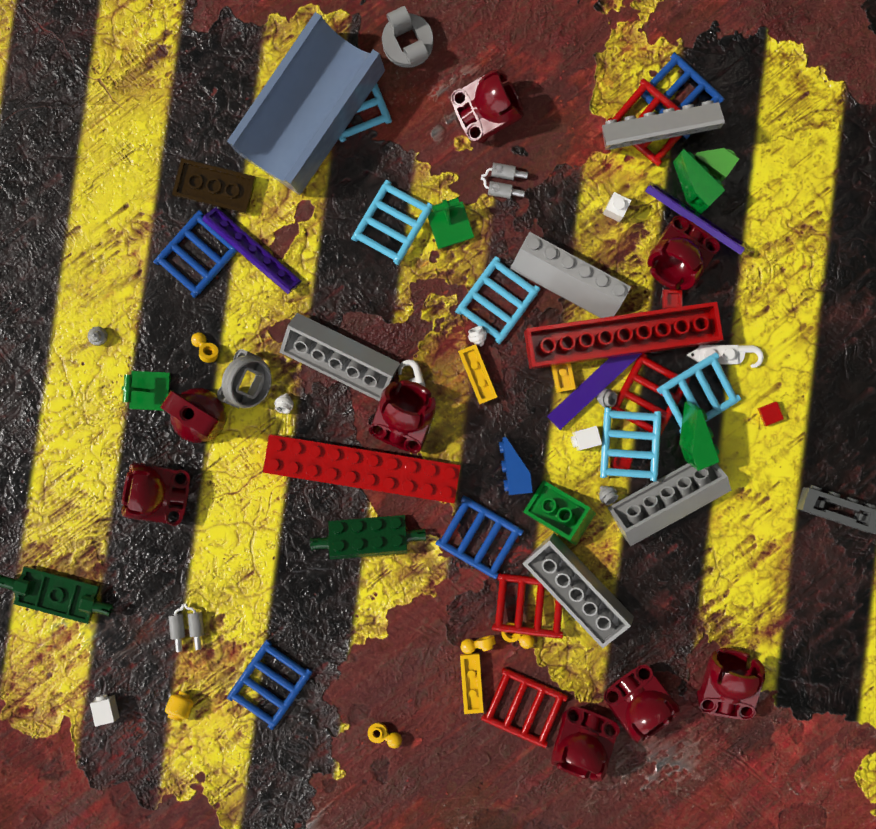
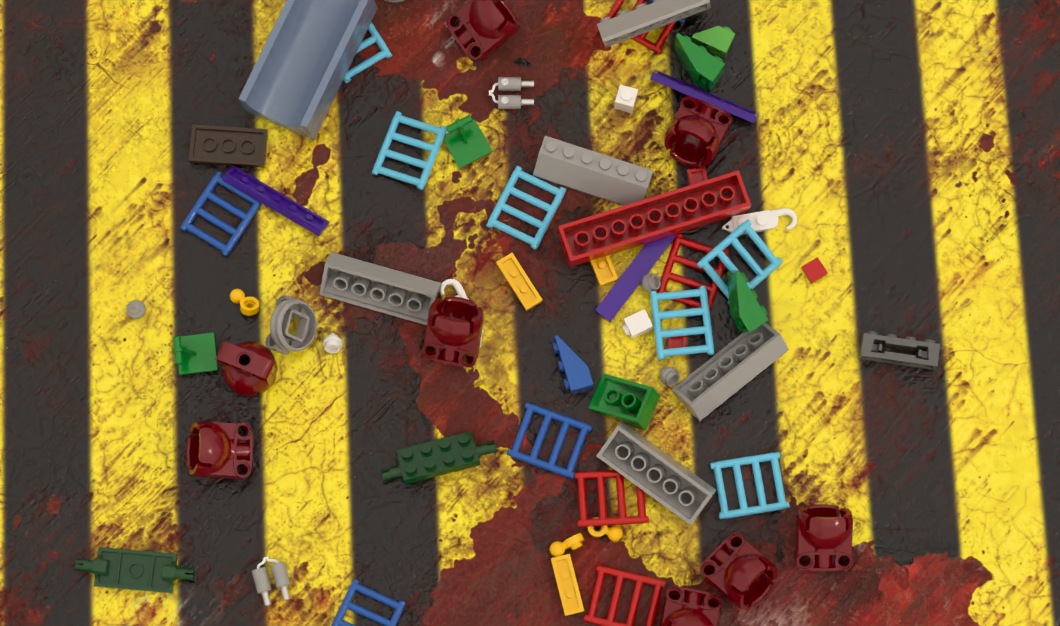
camera: 10 degrees left, 10 degrees down
red brick [263,434,461,503] -> none
white plate [468,326,487,347] -> none
none -> medium azure bar [710,452,790,519]

